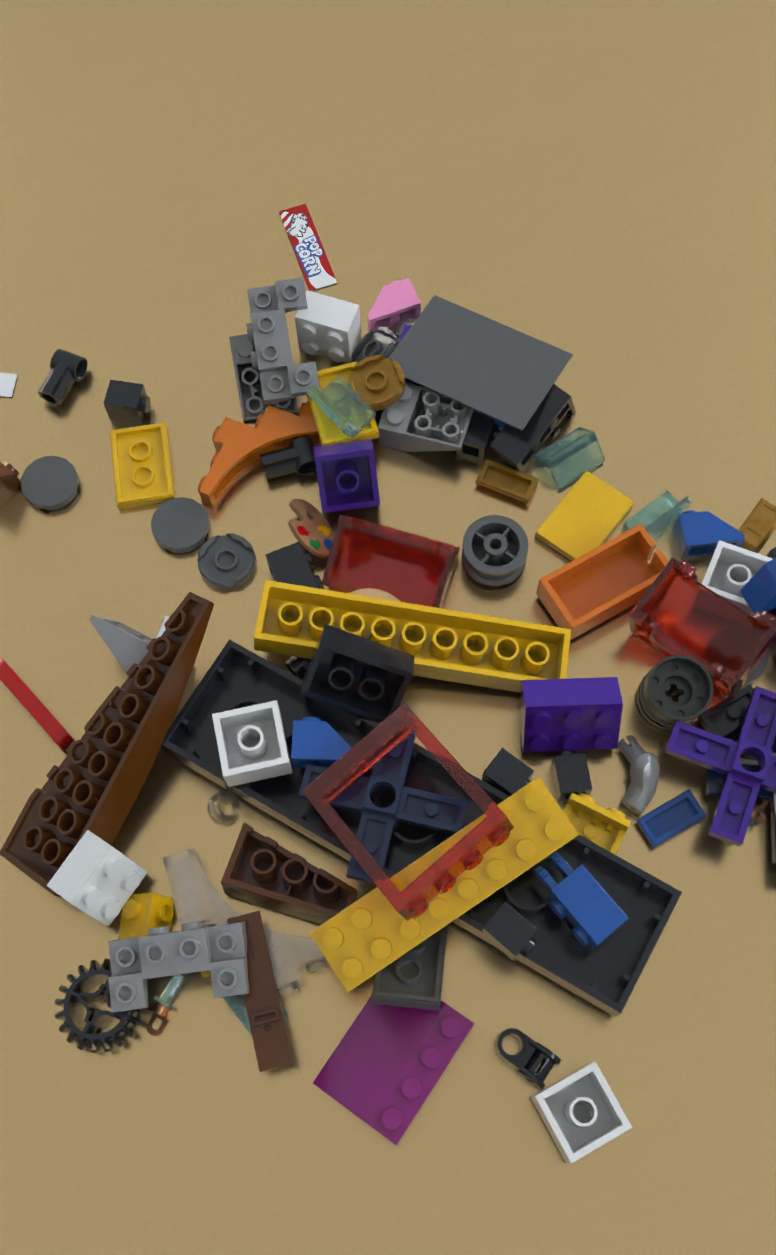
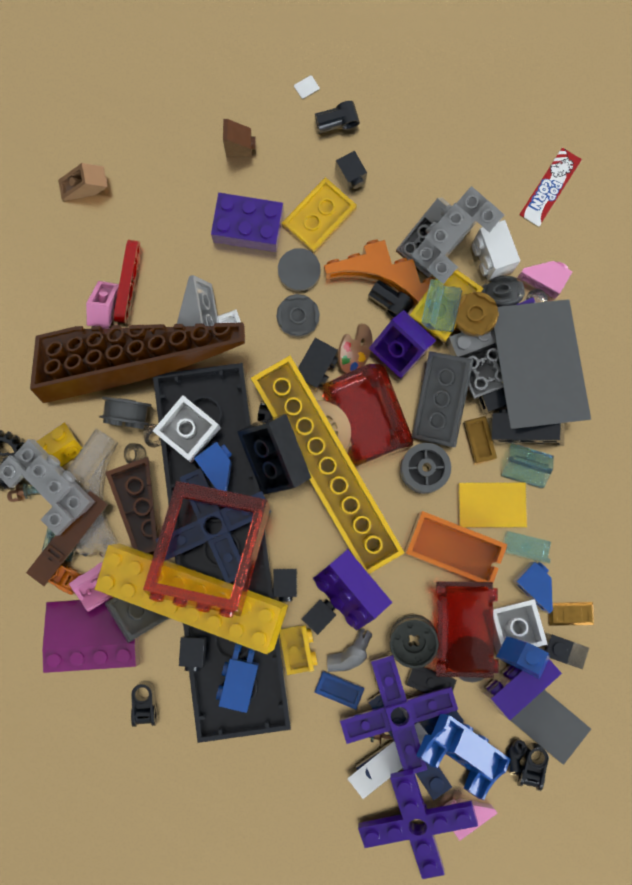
camera: 45 degrees right, 15 degrees up
dark grey tile [21,456,80,510] -> none
white brick [46,830,148,927] -> none
white brick [530,1061,633,1164] -> none
none -> orange piece [49,564,83,595]
none -> bright pink bracket [69,562,113,612]
none -> bright pink slope [86,281,119,328]
none -> dark grey wheel [99,397,152,429]
none -> clear piece [124,443,147,464]
none -> dark purple brick [211,192,284,252]
none -> dark grey tile [412,351,474,448]

